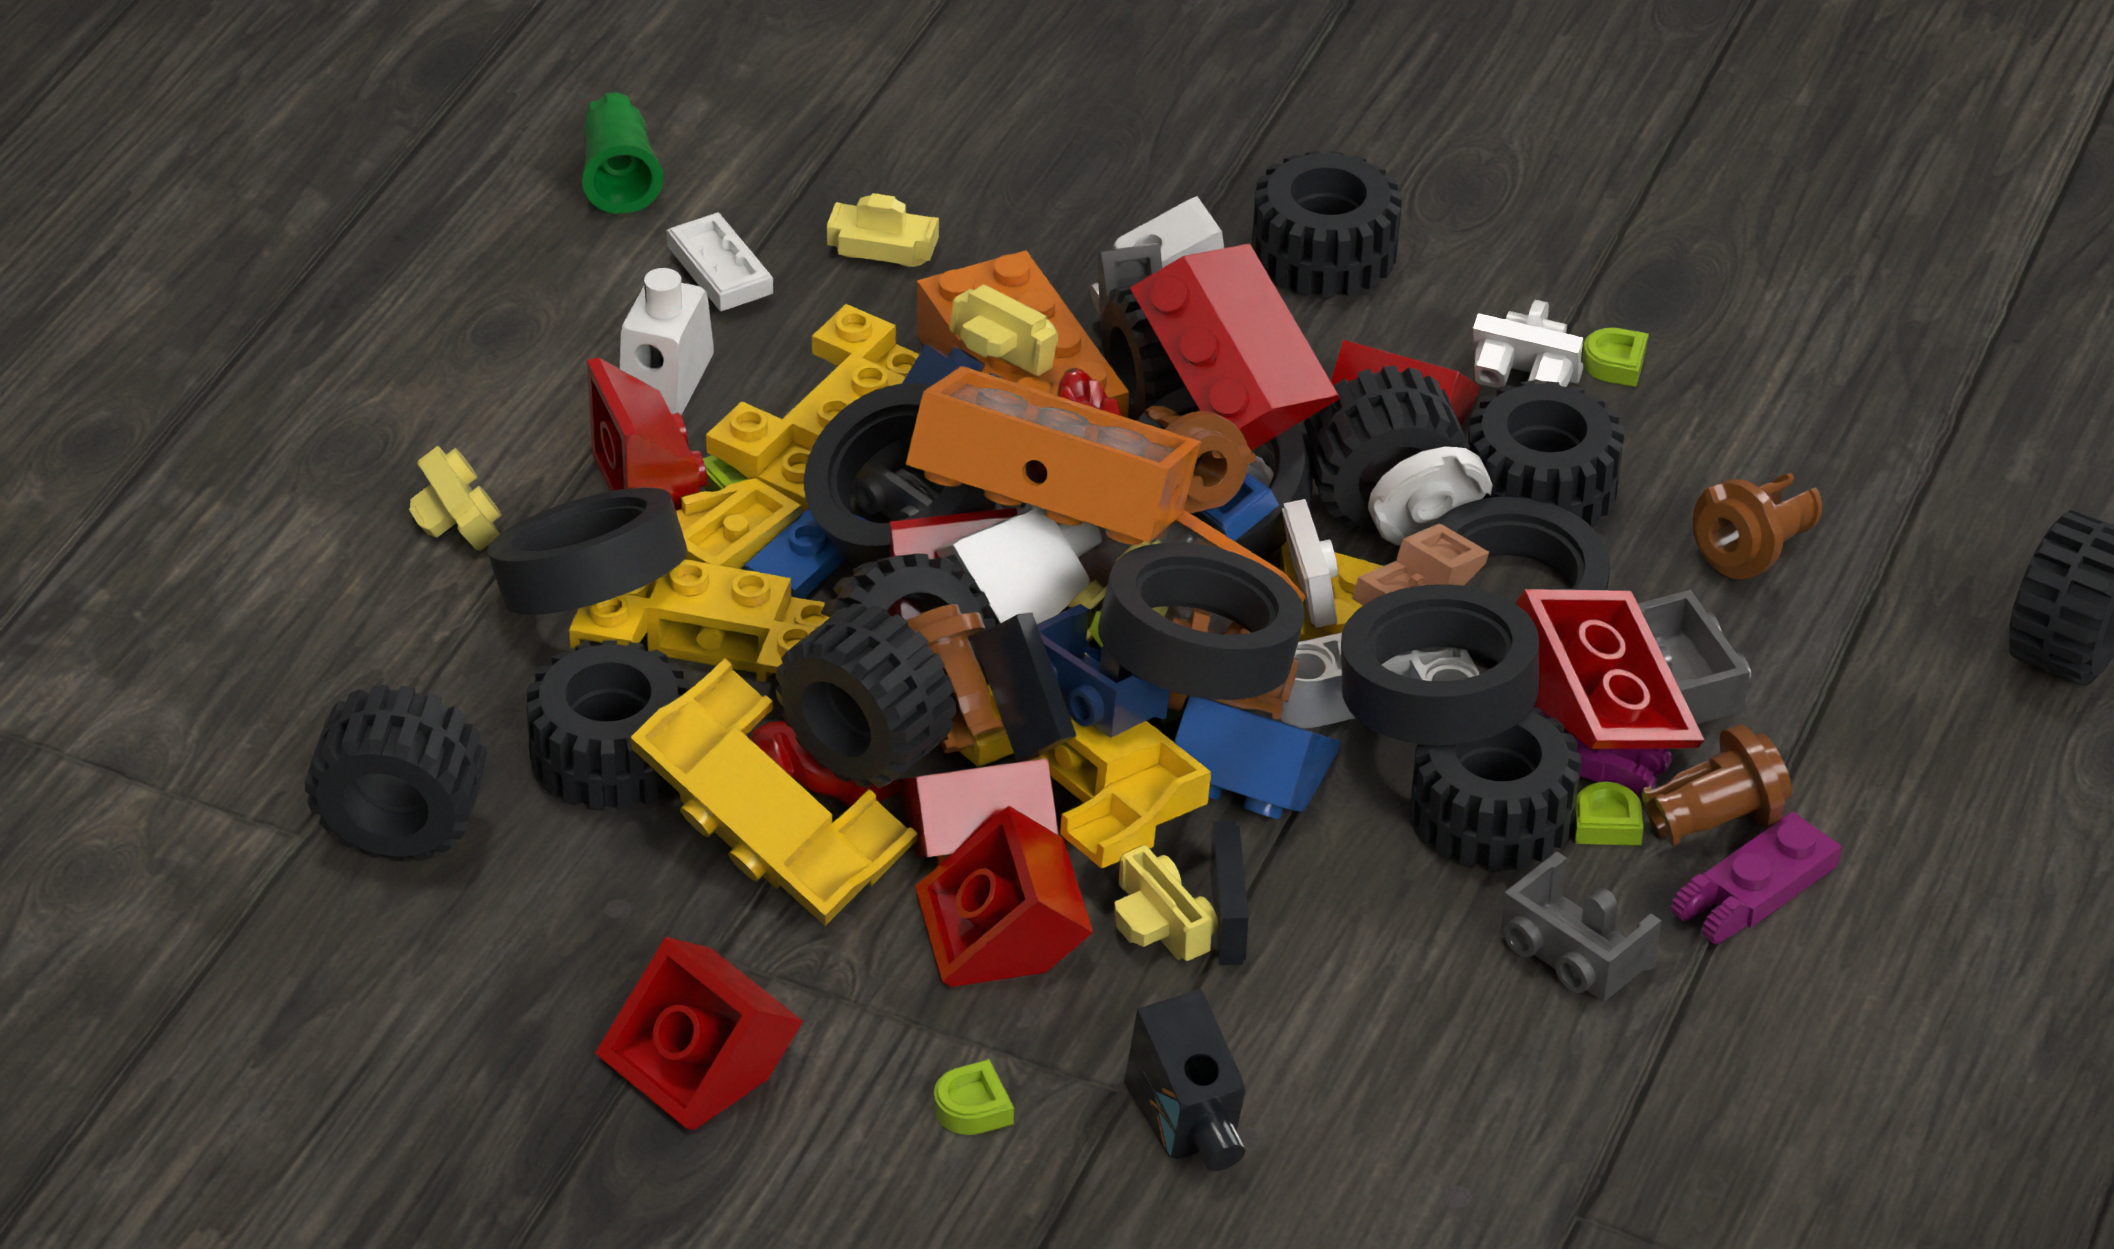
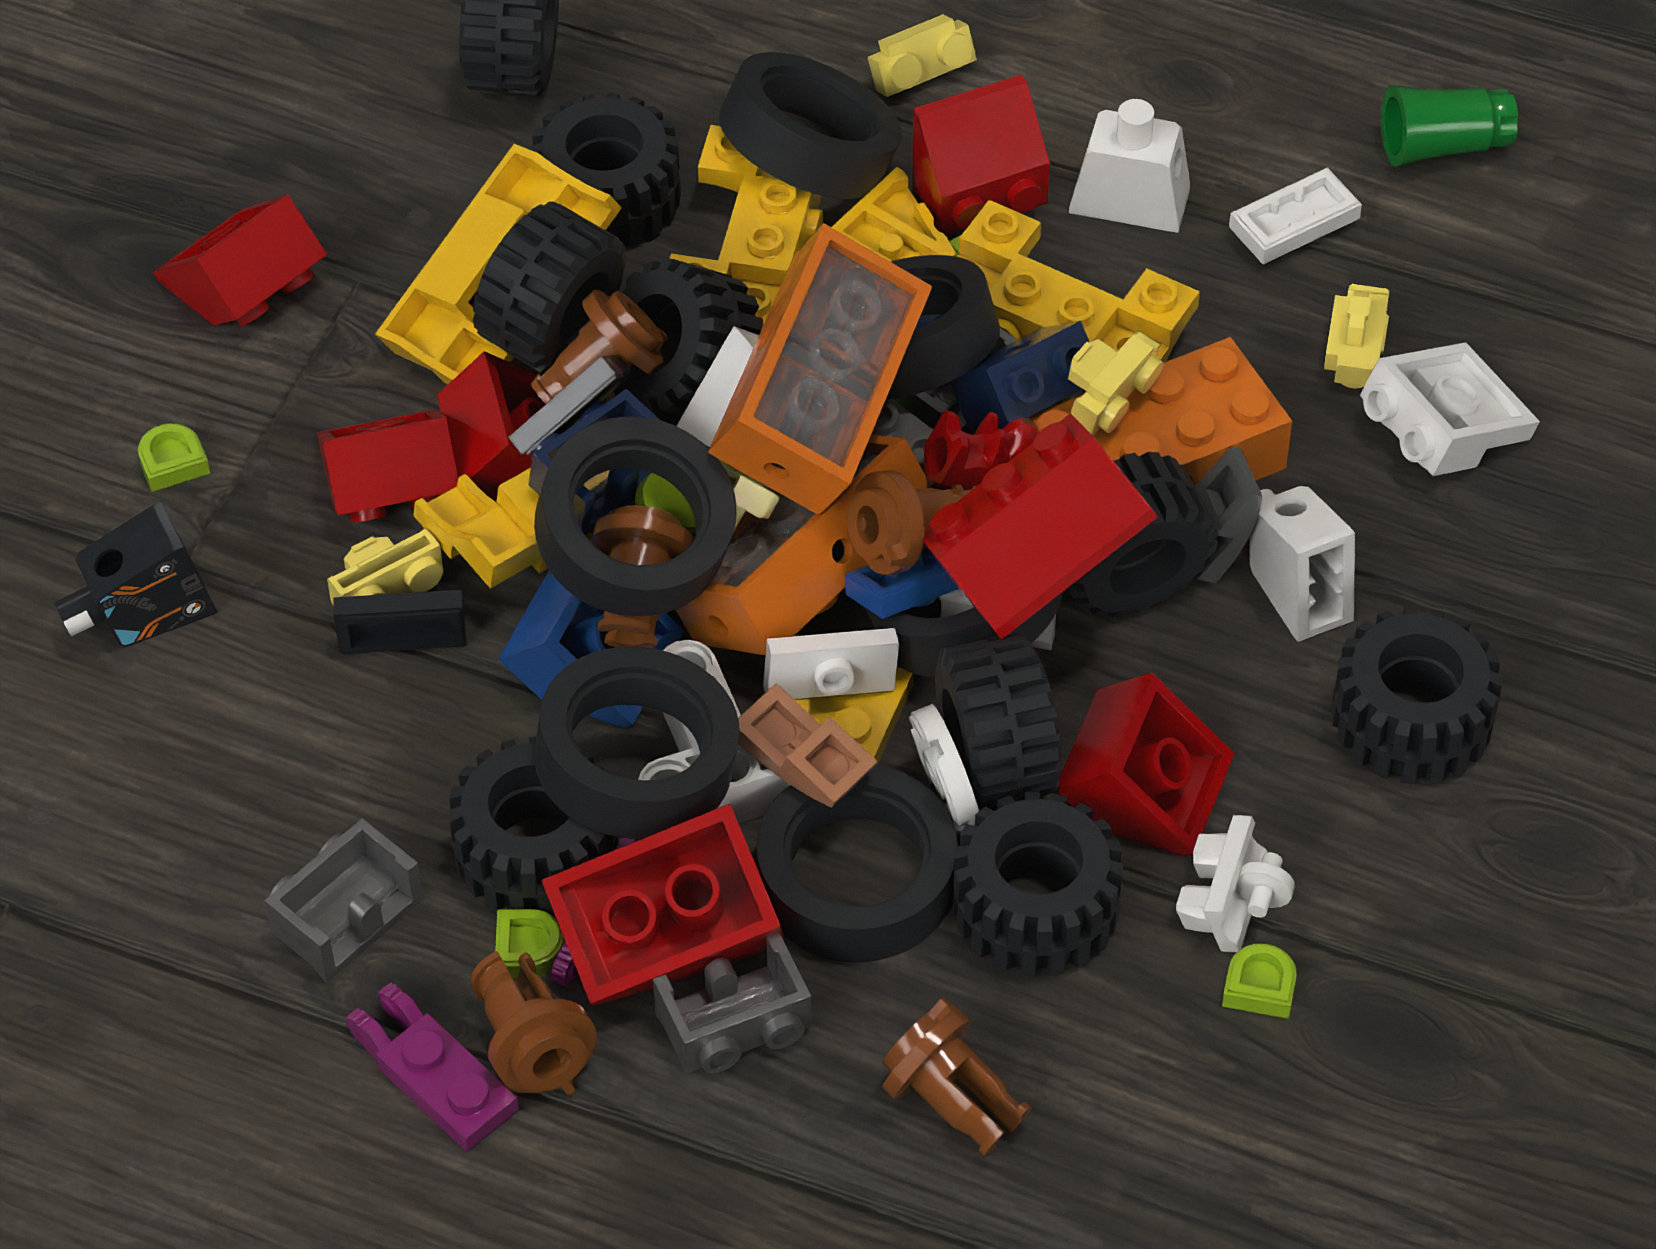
camera: 90 degrees right, 10 degrees up
none -> white plate [1360,342,1540,476]

